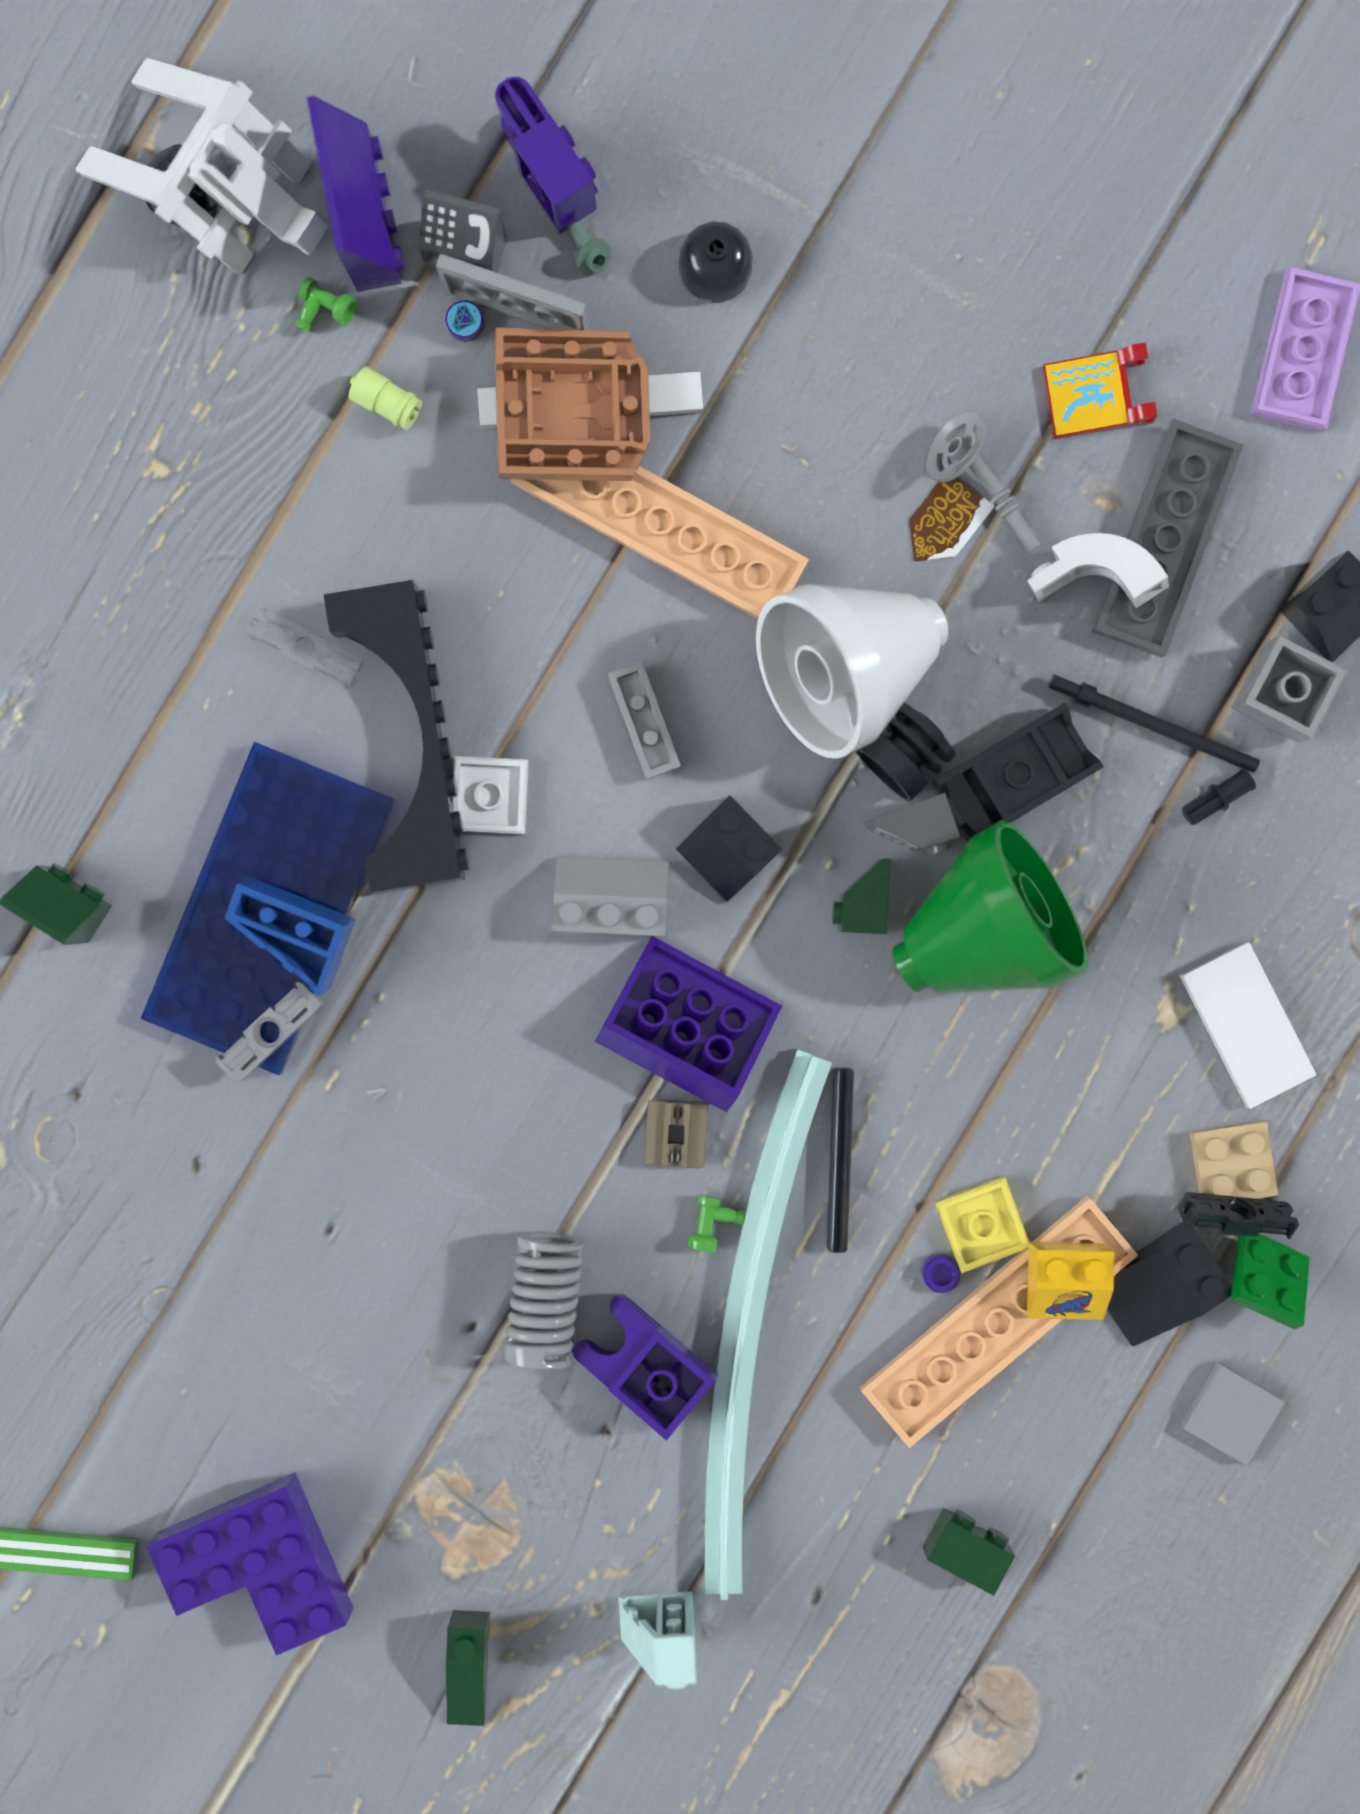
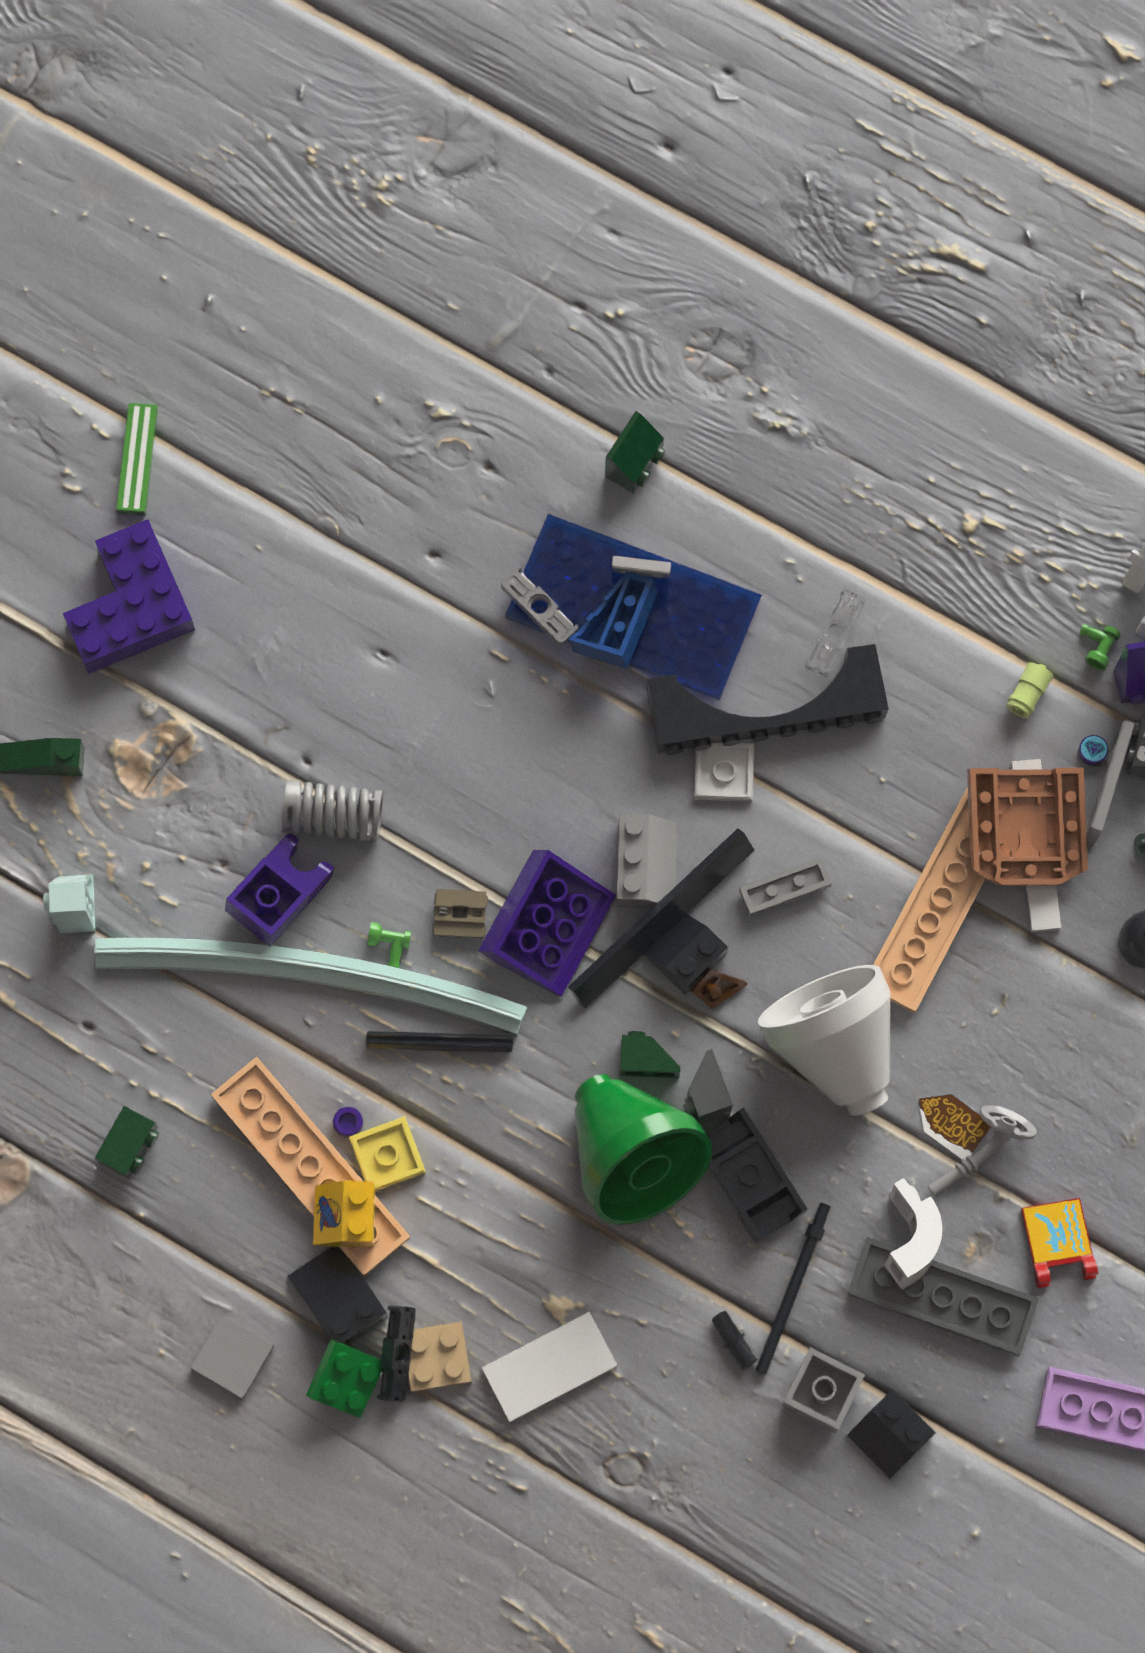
camera: 85 degrees right, 15 degrees down
black wheel [855,703,956,802] -> none
none -> black tile [568,828,754,1008]
none -> white tile [612,556,671,579]
none -> reddish brown piece [690,968,748,1009]

